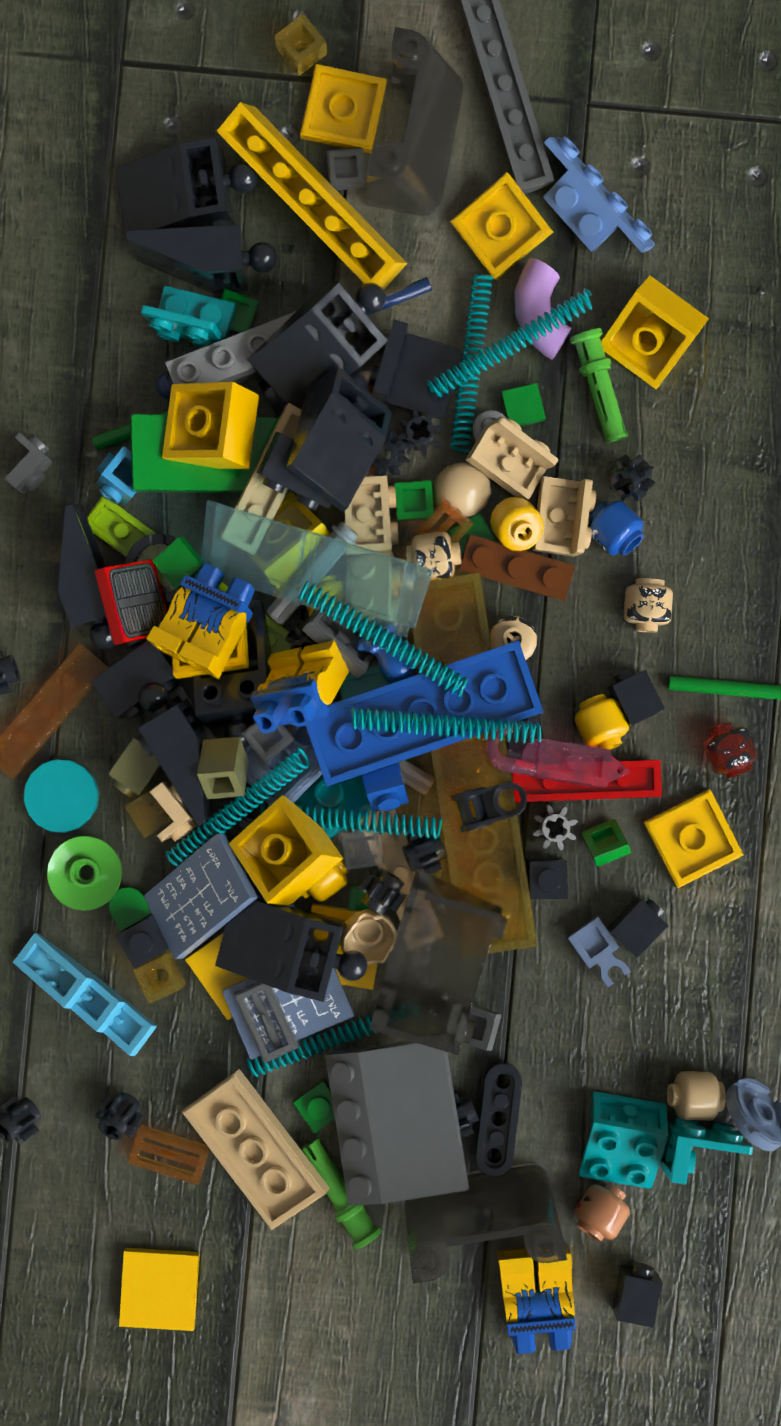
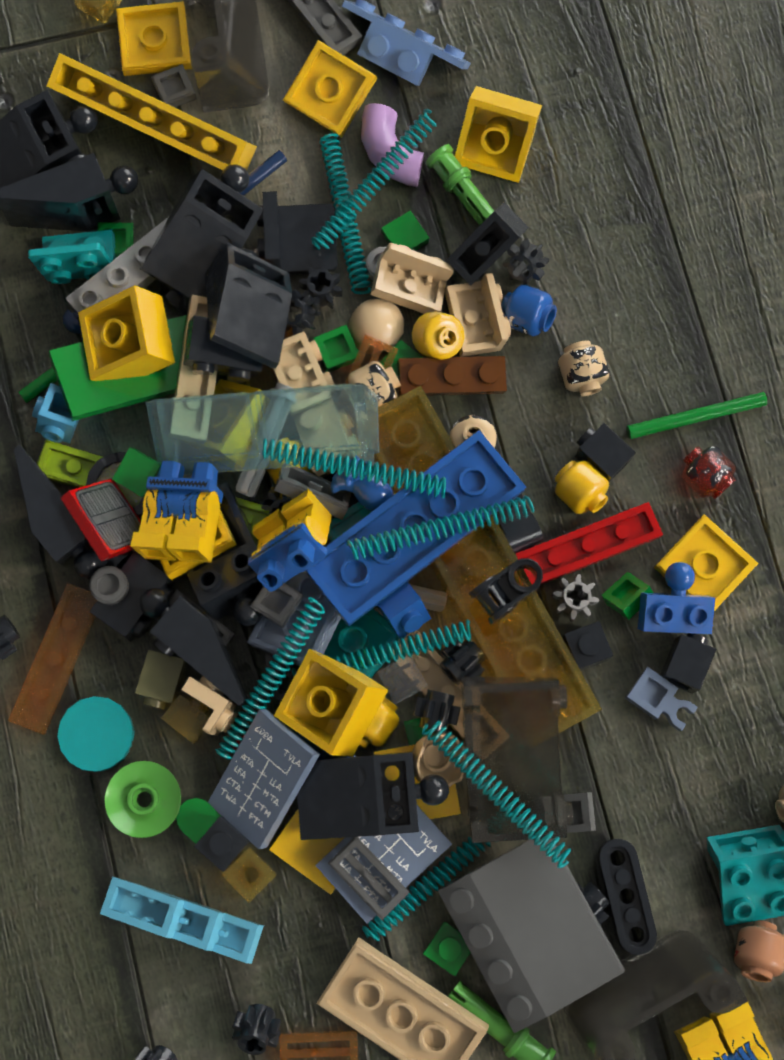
camera: 25 degrees left, 10 degrees down
olive brick [197,737,249,799] -> none
clear pink plate [486,727,630,788] -> none
none -> dark grey tile [89,566,129,605]
none -> teal piece [422,721,571,868]
none -> black brick [446,202,529,286]
none -> blue plate [637,562,715,634]

